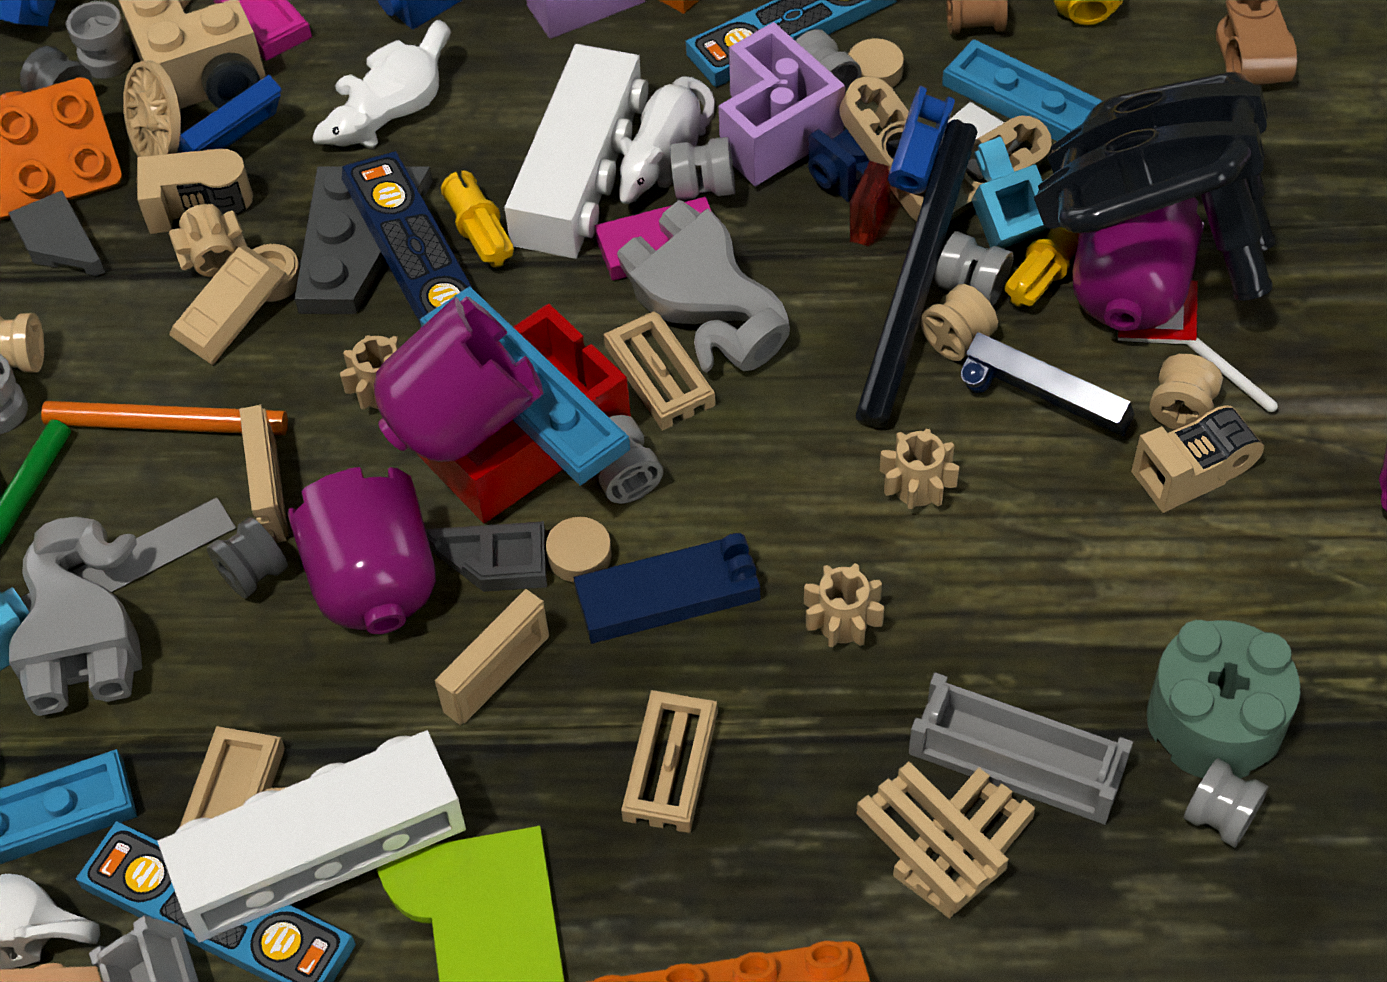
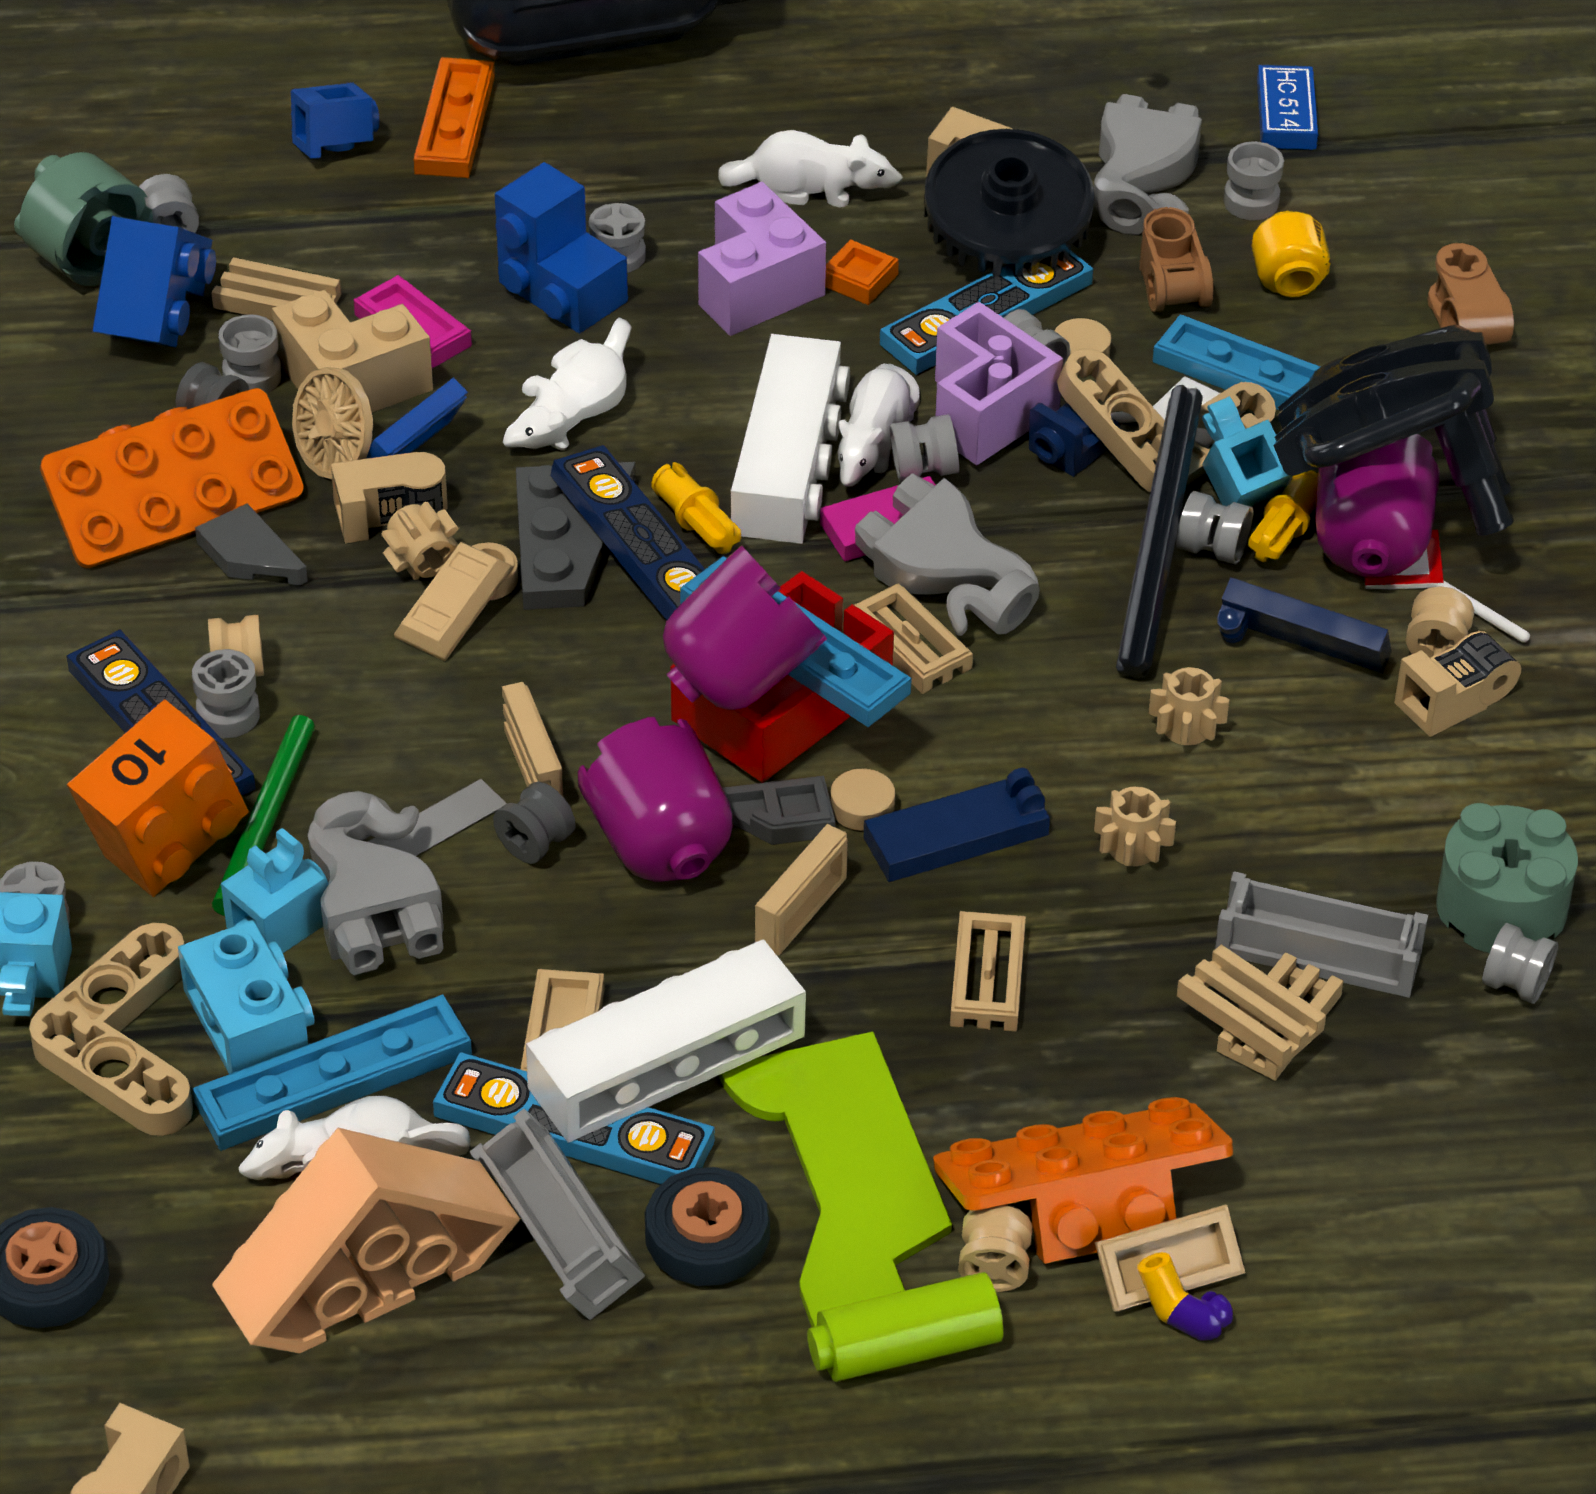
camera: 10 degrees left, 10 degrees down
orange bar [41,401,288,435] -> none
pearl dark grey tile [202,53,260,109] -> none
tan gear [340,335,400,410] -> none
light grey wheel [598,415,663,504] -> none
clear red tile [850,161,890,246] -> none
blue bar [888,86,955,194] -> none
tan wheel [920,284,998,361] -> none

